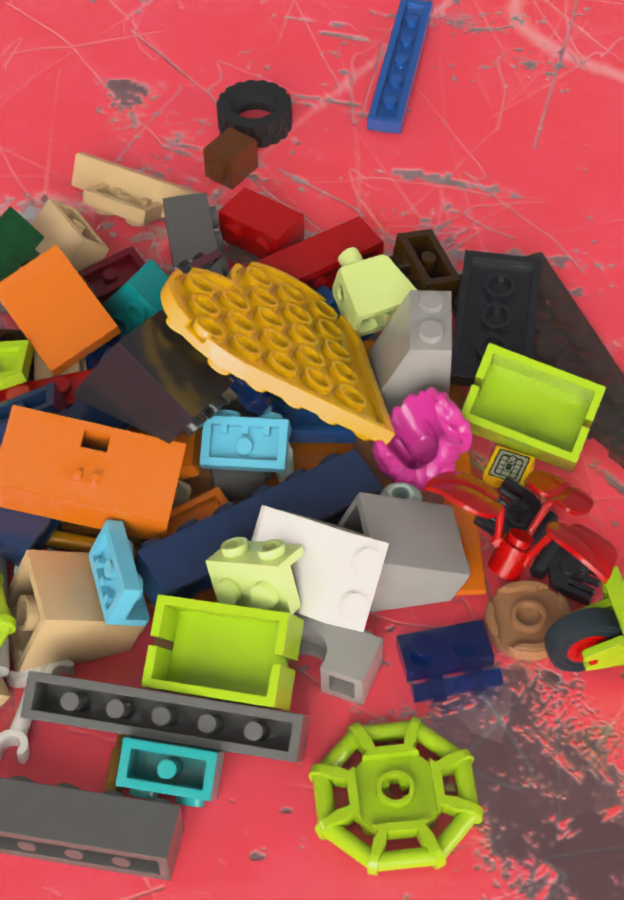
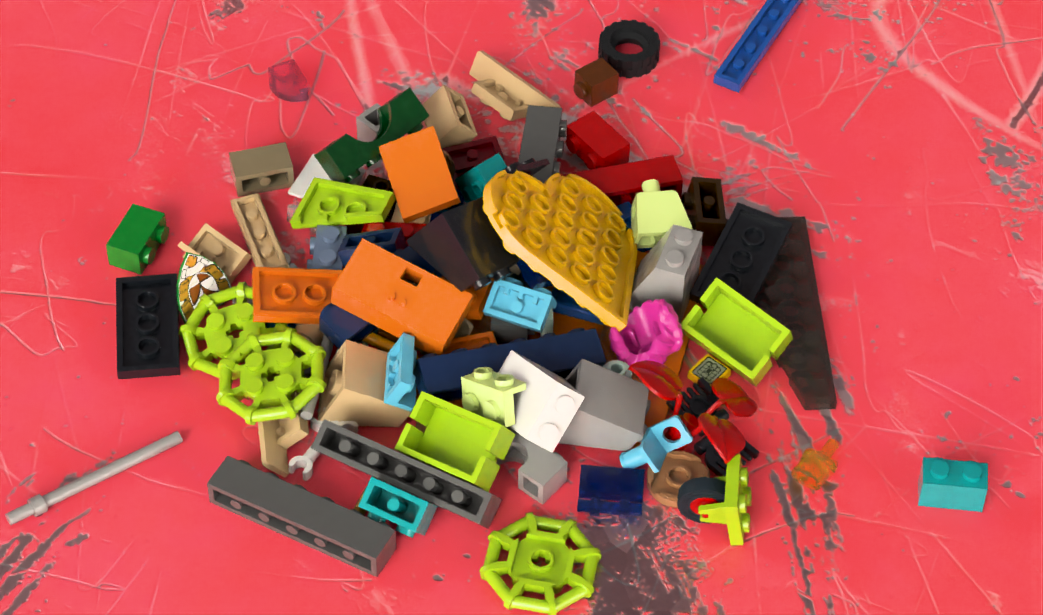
camera: 15 degrees right, 0 degrees up
none -> medium azure bracket [619,415,693,473]

